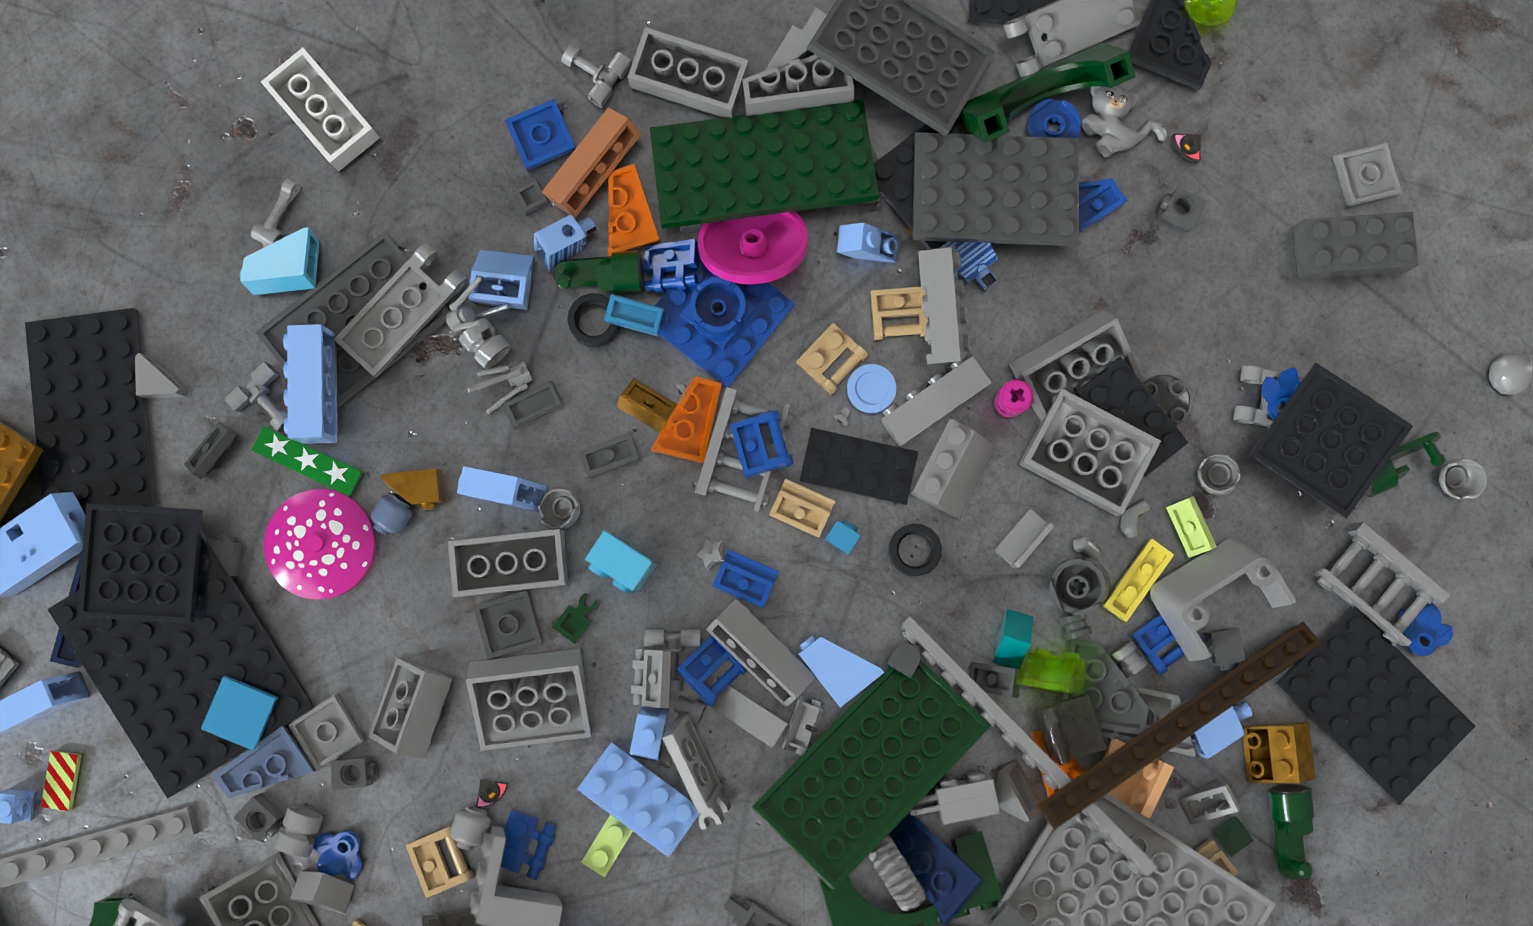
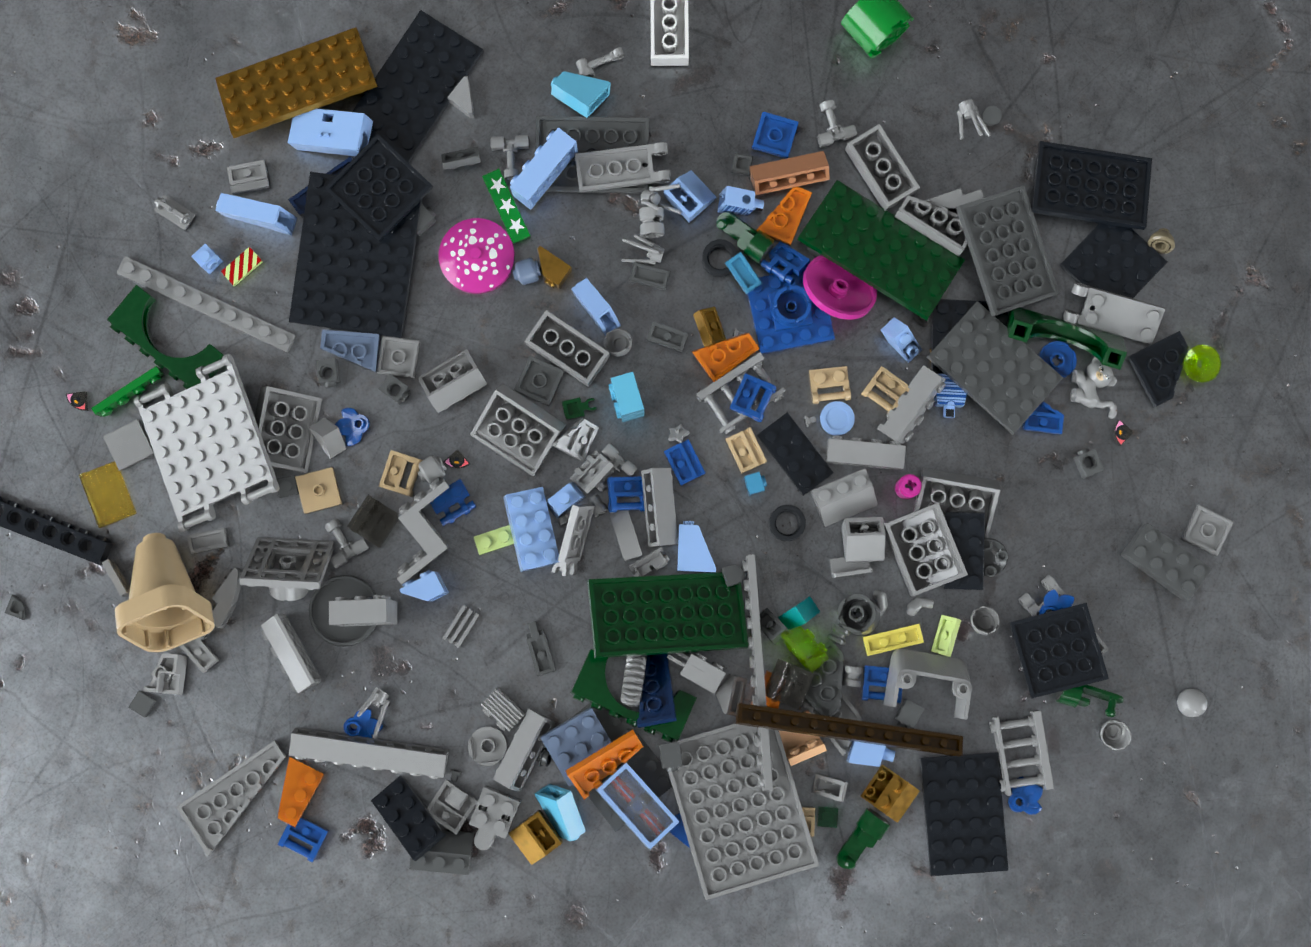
camera: 40 degrees right, 0 degrees up
dark azure tile [201,676,278,751] -> none
light grey wheel [274,806,323,857] -> none
none -> light grey wing [552,418,599,462]
none -> light grey slope [841,517,885,563]

